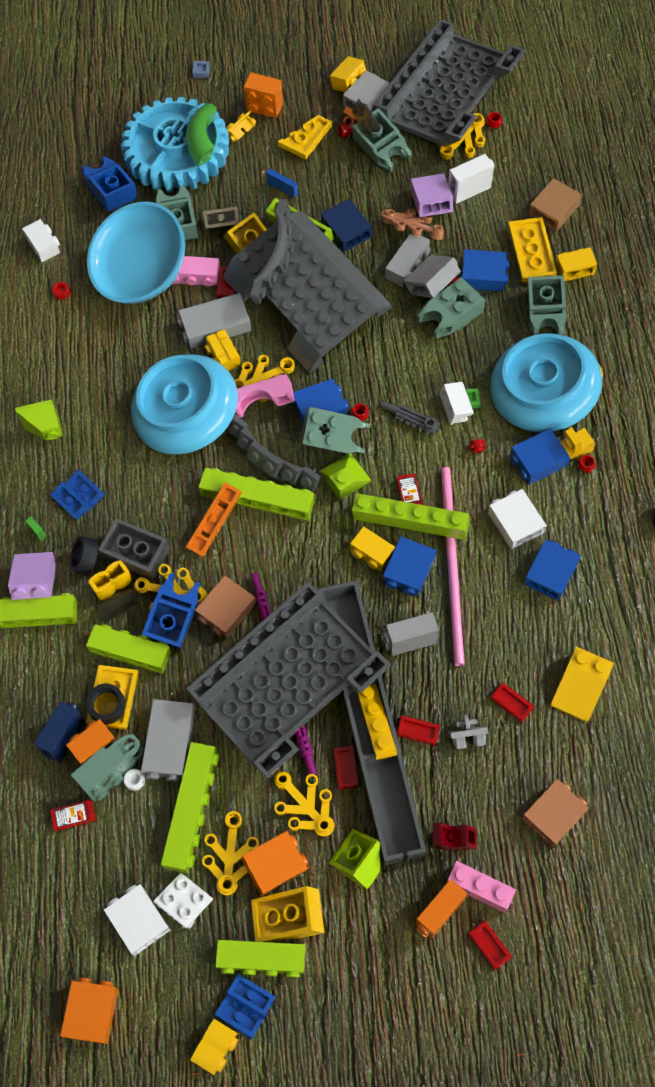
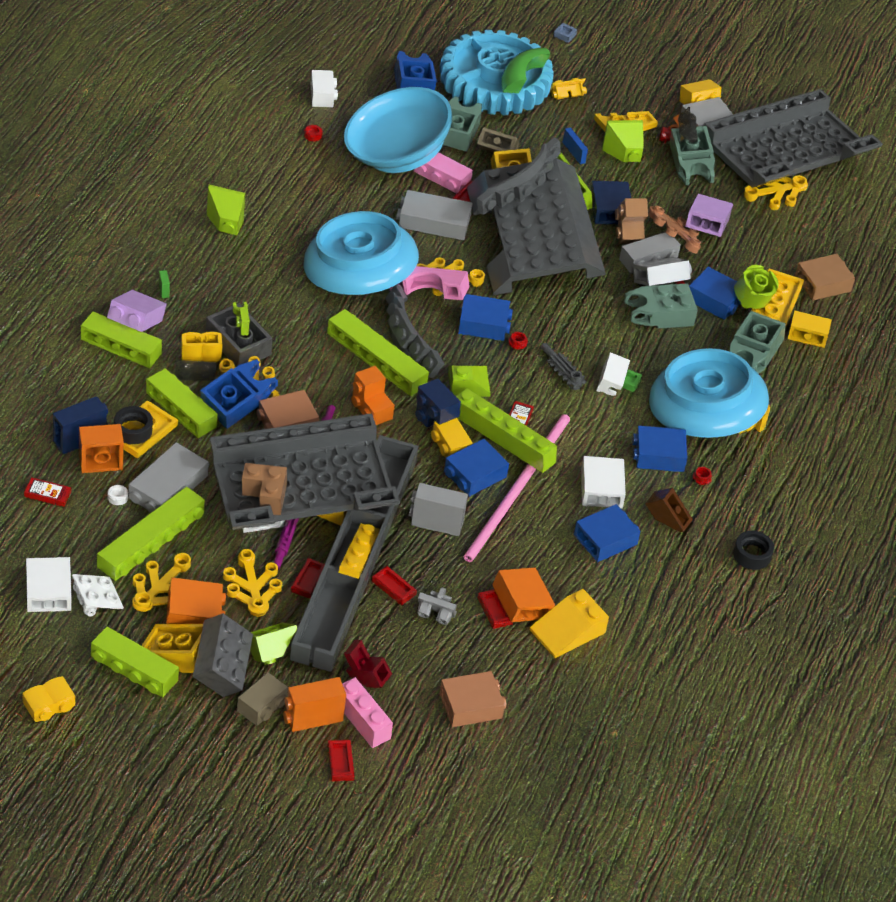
camera: 20 degrees right, 20 degrees down
blue slope [51,469,105,520] -> none
black tyre [70,536,98,574] -> none
sand green brick [71,734,144,802] -> none
orange hinge [186,482,242,557] -> none
yellow brick [204,329,241,371] -> none
blue slope [214,974,276,1040] -> none
orange brick [244,72,283,118] -> none
sand green brick [299,407,371,453] -> none
white brick [448,154,494,204] -> none
red plate [469,439,487,453] -> none
red plate [486,112,503,128] -> none
yellow brick [560,427,595,459] -> none
none -> flat silver brick [193,613,253,697]
none -> lime plate [232,302,250,335]
none -> dark tan brick [237,673,288,726]
none -> medium nougat brick [242,463,287,515]
none -> orange brick [351,365,395,425]
none -> dark blue brick [415,378,461,427]
none -> orange brick [492,568,555,622]
none -> lime slope [602,120,644,162]
none -> medium nougat brick [615,198,648,244]
none -> reddish brown slope [645,487,693,532]
none -> lime brick [734,265,779,309]

